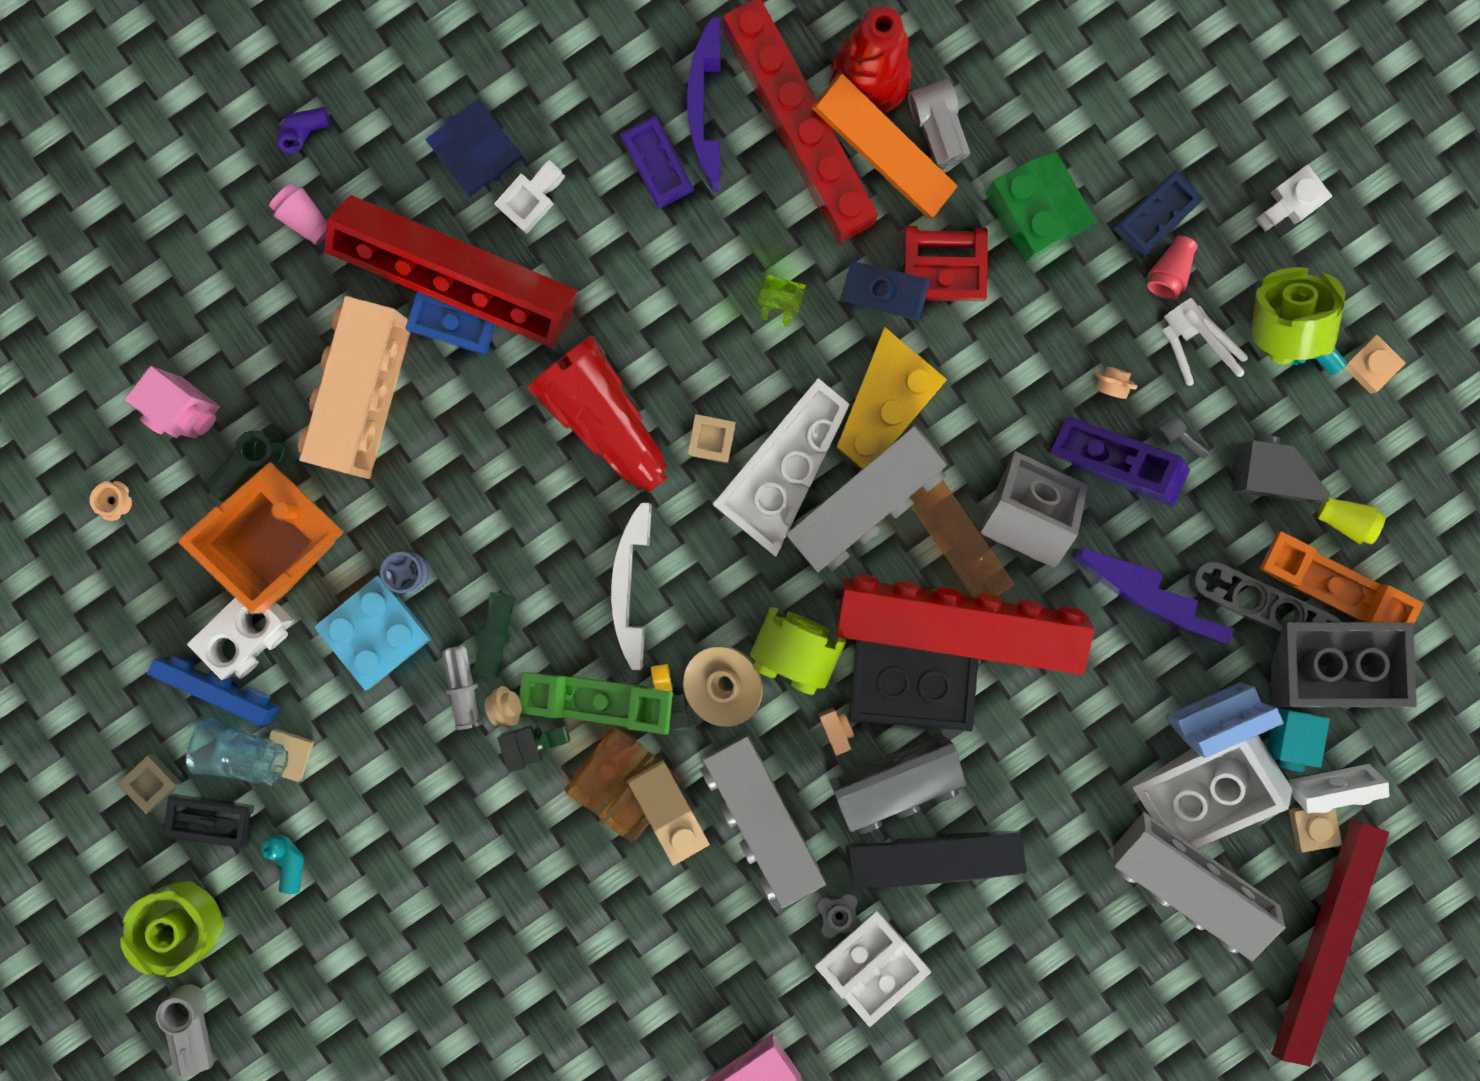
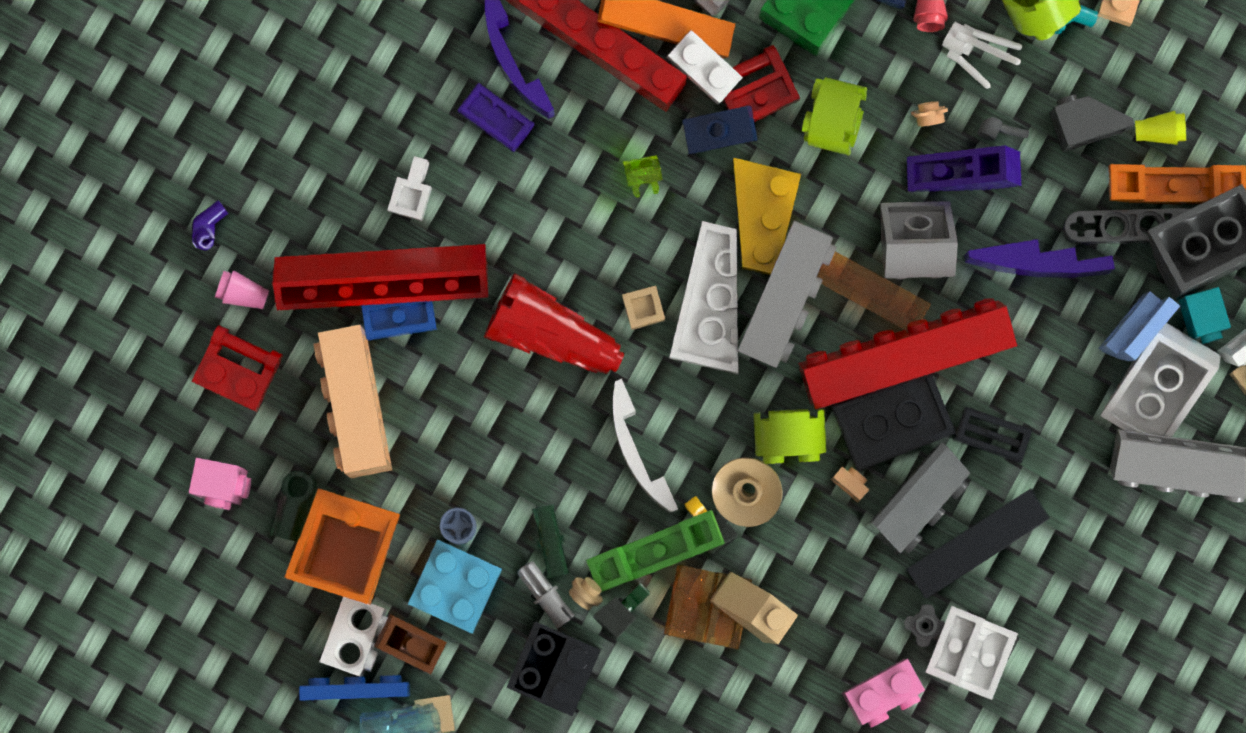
camera: 25 degrees left, 5 degrees down
light nougat plate [90,481,132,521] -> none
clear blue piece [425,99,522,197] -> none
light grey brick [700,733,826,909] -> none
none -> red plate [191,325,283,412]
none -> reddish brown slope [374,614,447,674]
none -> black slope [506,621,601,716]
none -> white plate [666,30,743,105]
none -> lime brick [802,77,867,156]
none -> bright pink brick [842,659,925,728]
none -> black tile [953,407,1033,464]

